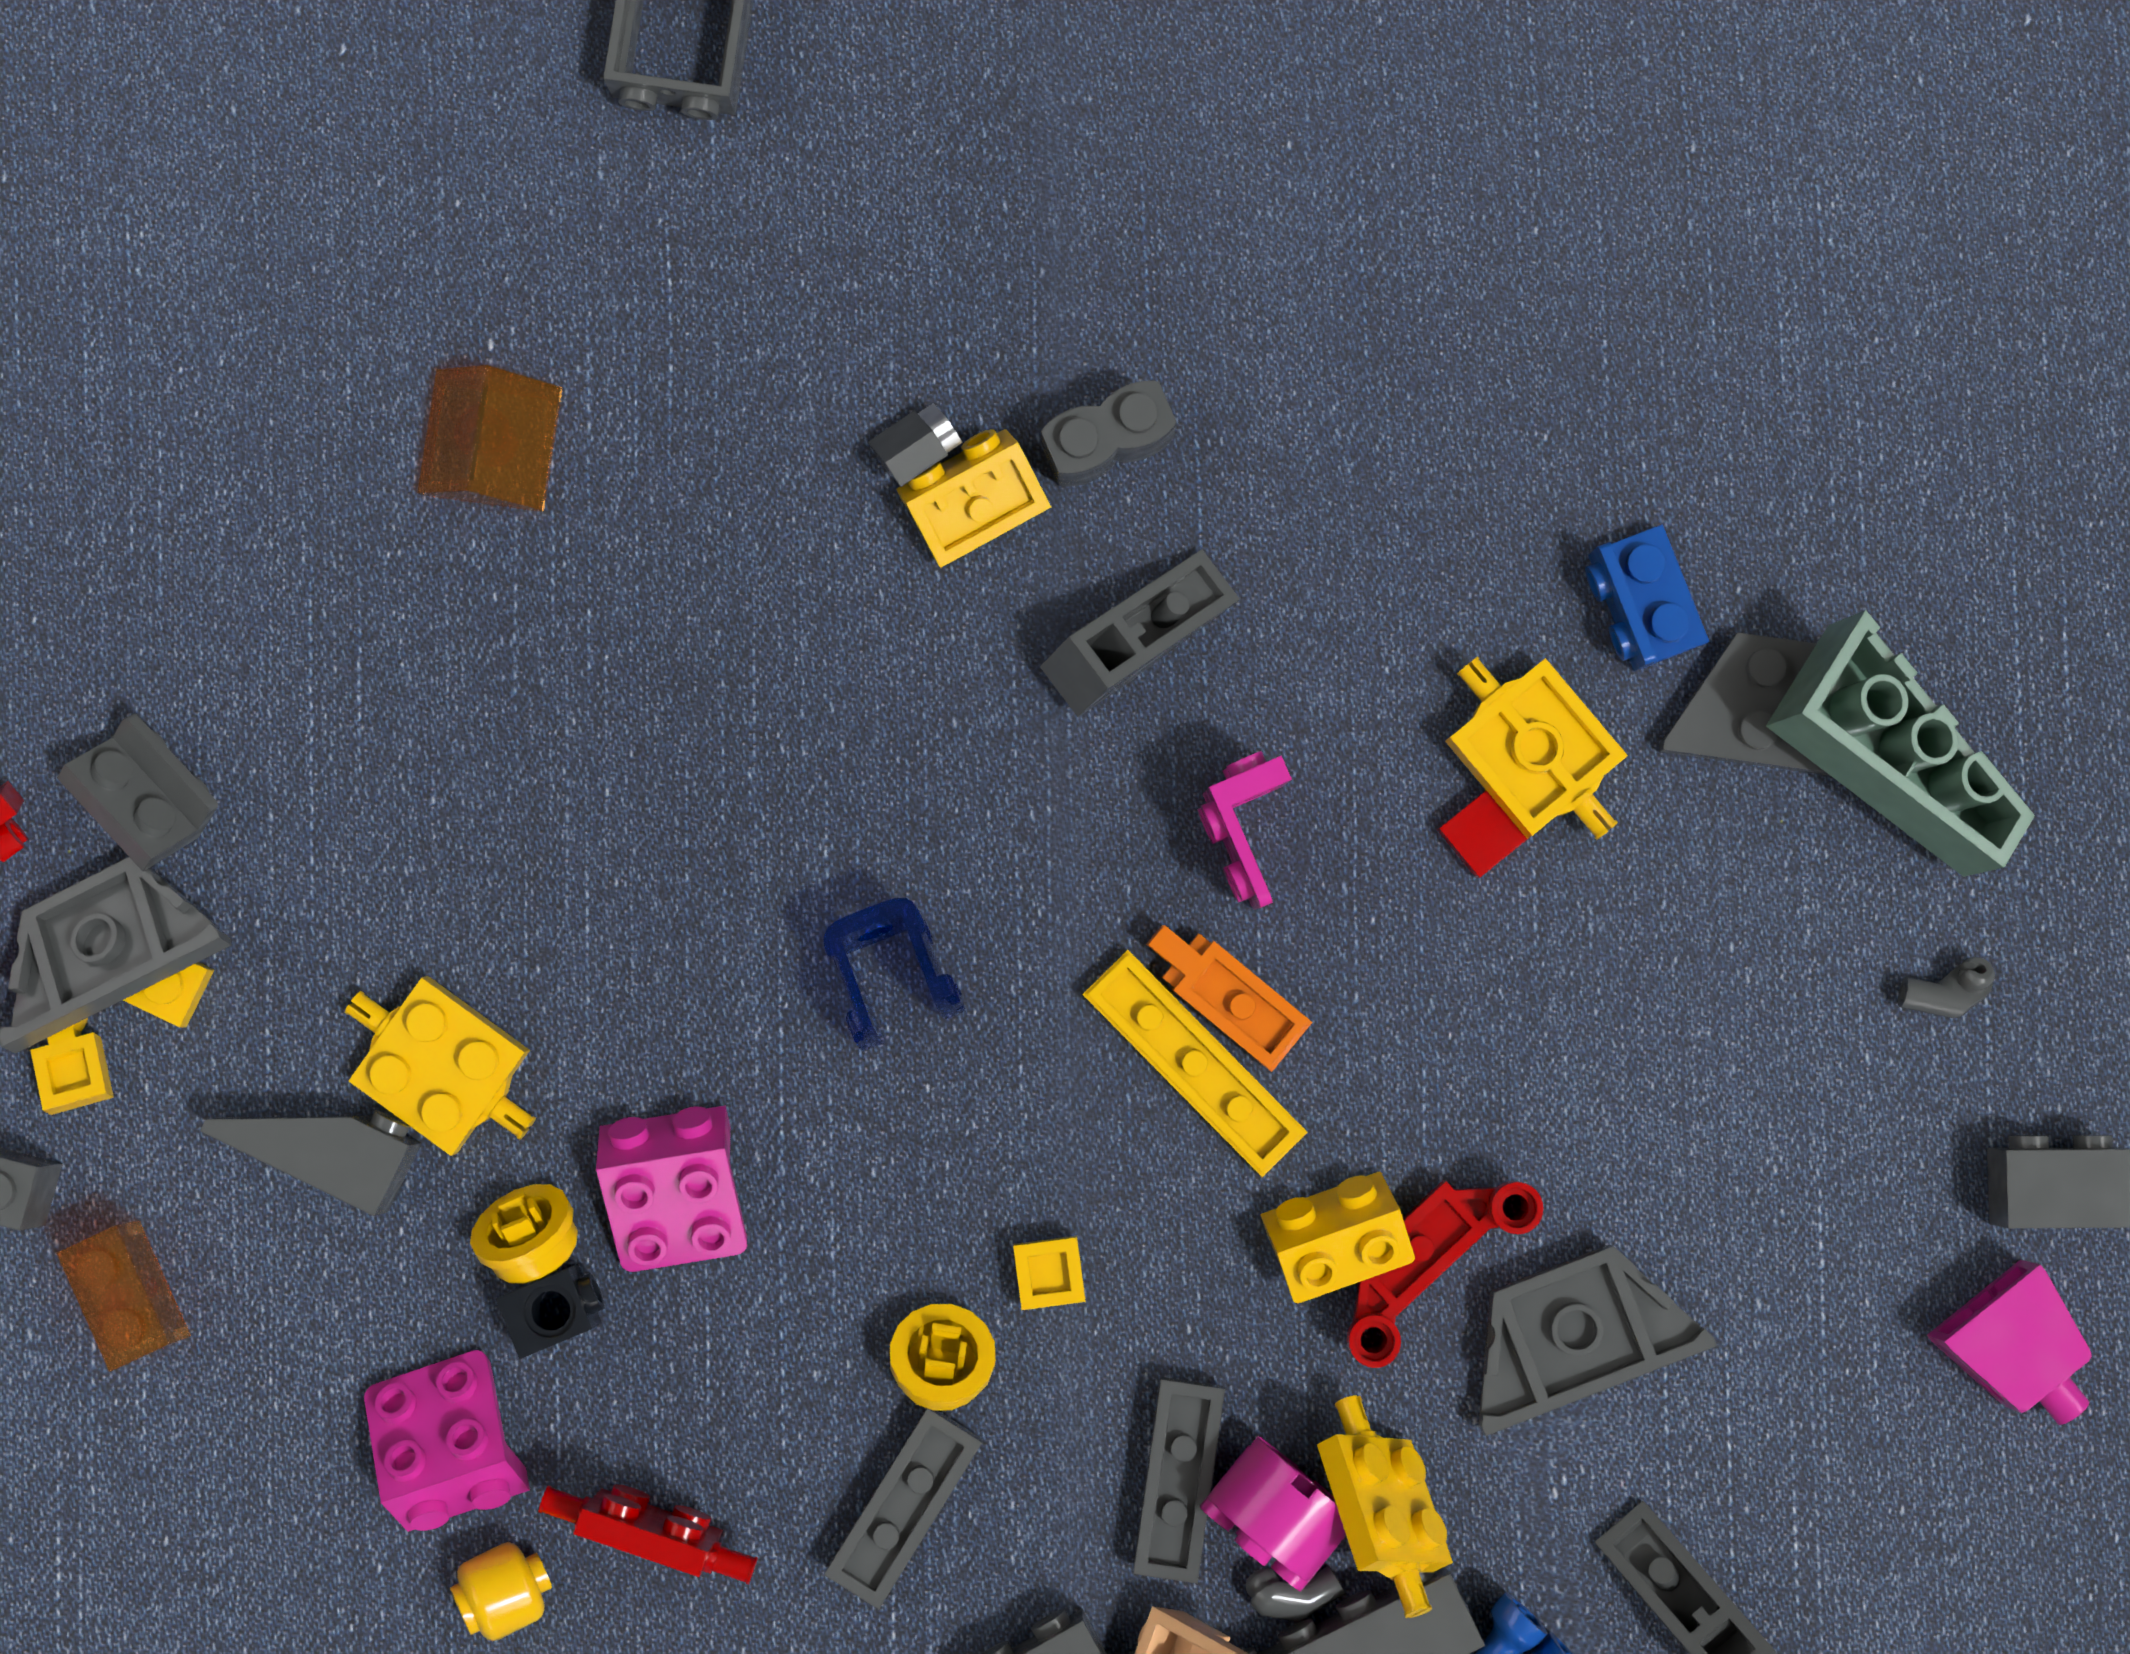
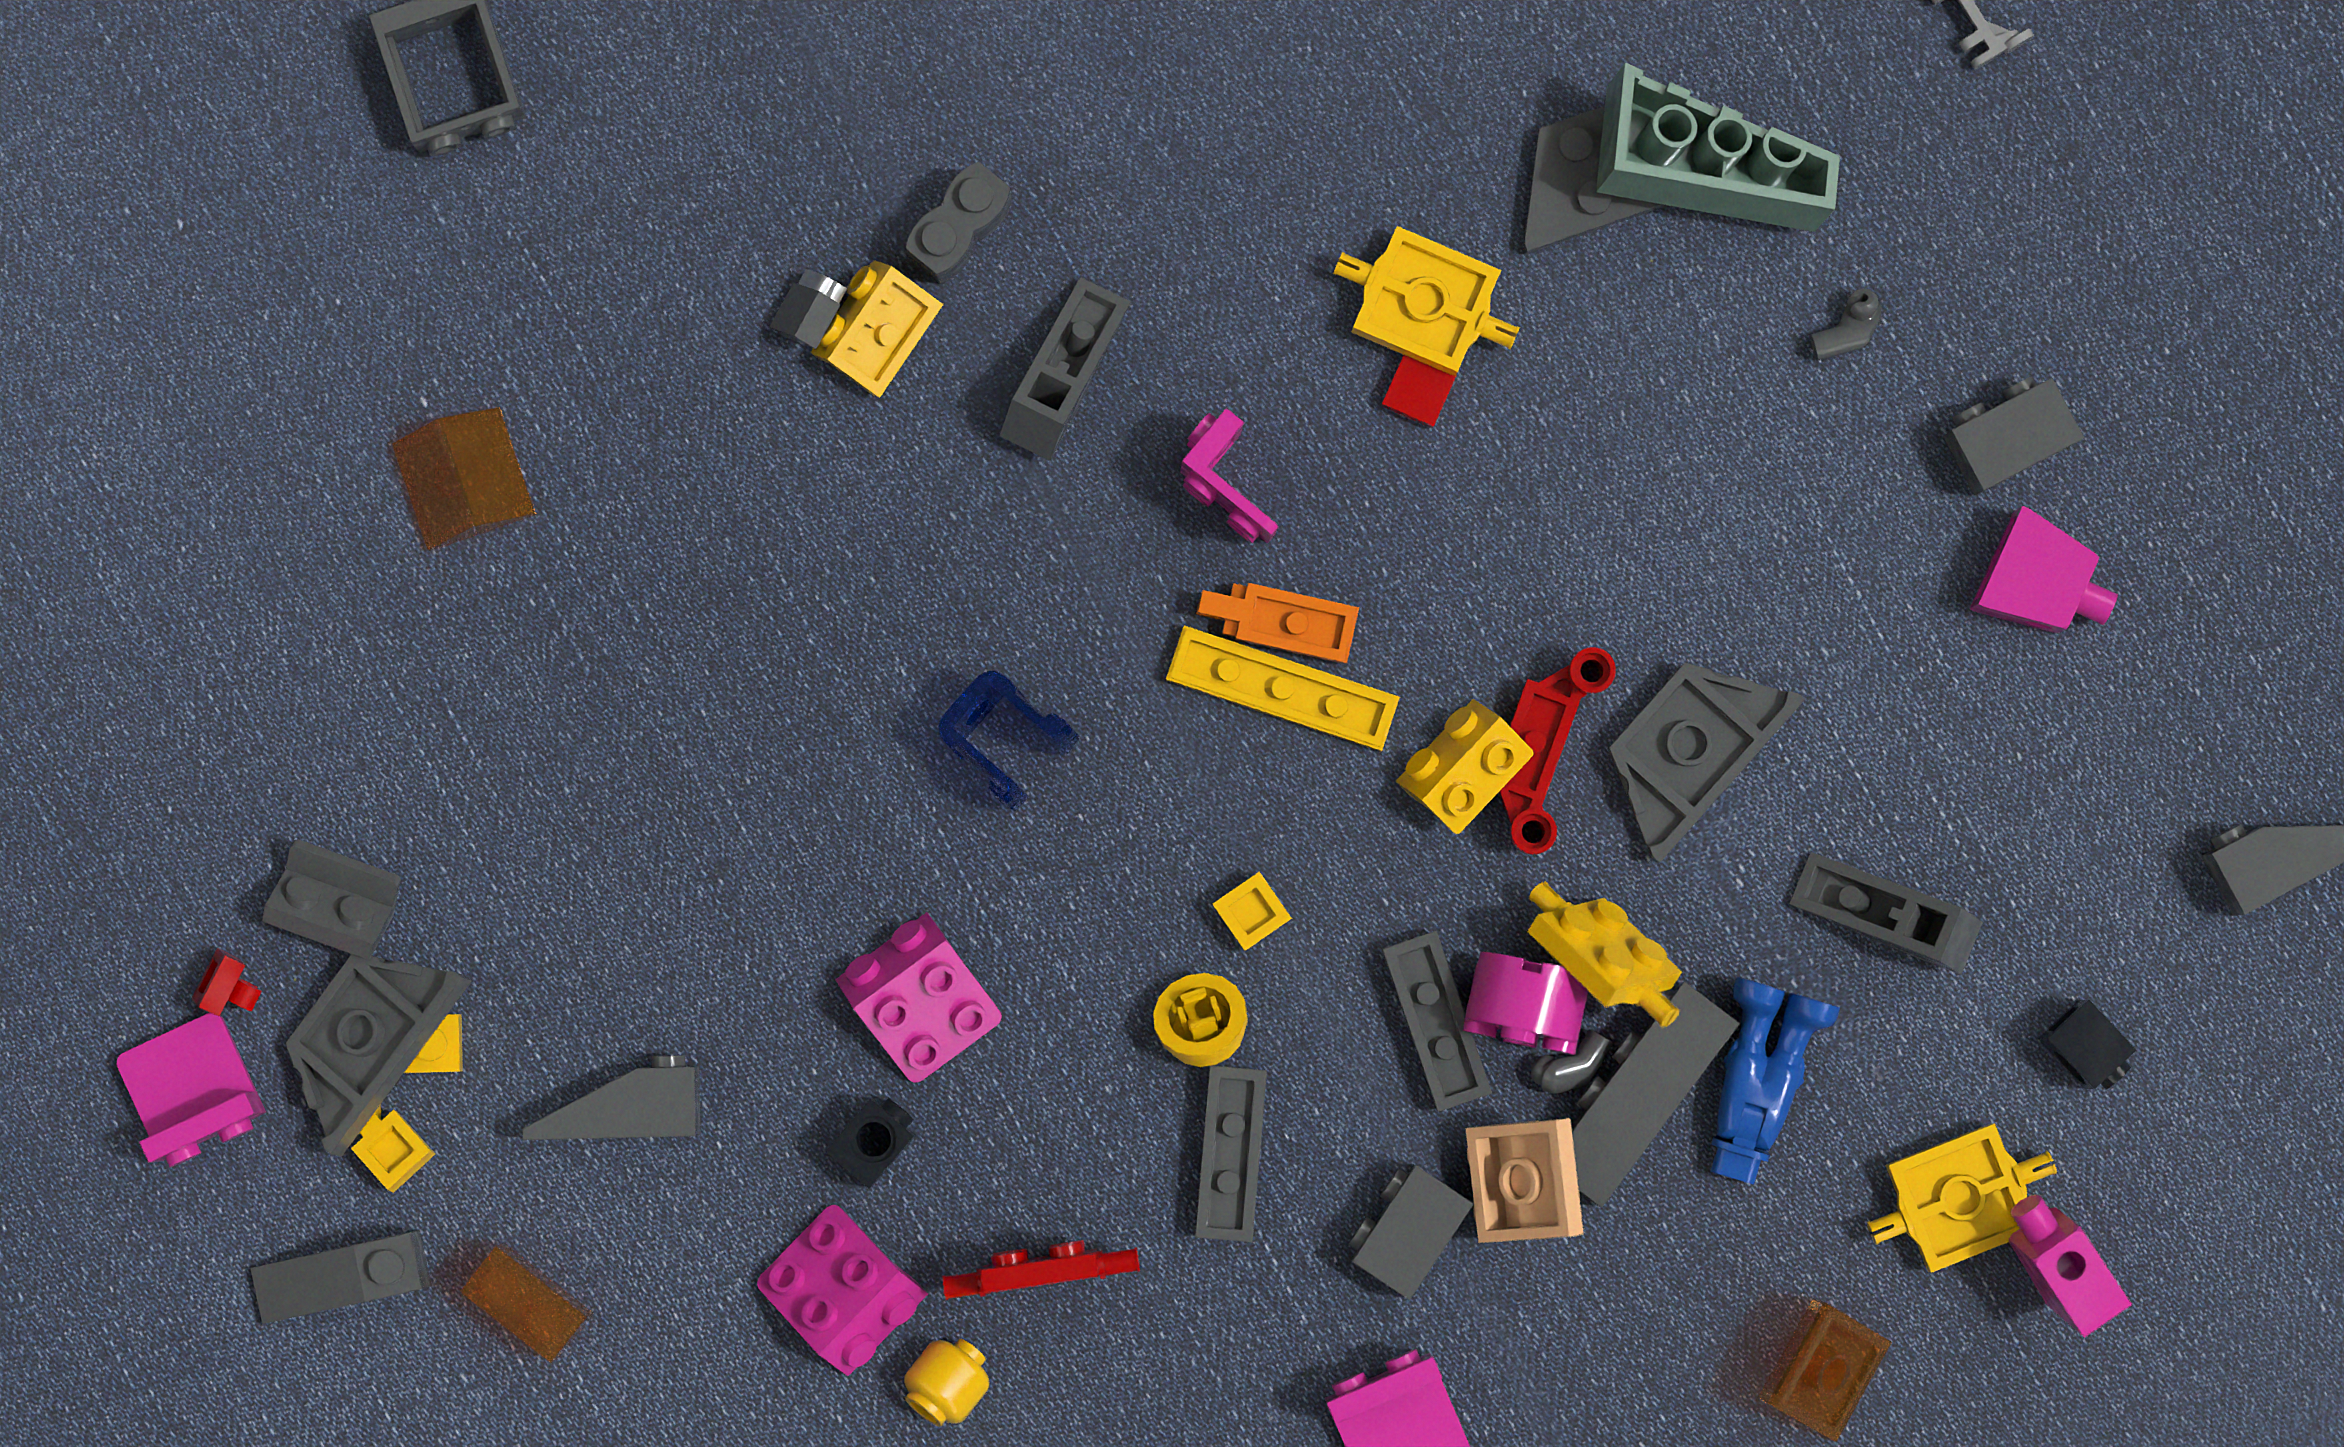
camera: 30 degrees left, 0 degrees up
yellow plate [345,976,536,1156] -> none
yellow piece [470,1184,578,1284] -> none
blue bracket [1585,524,1710,672] -> none

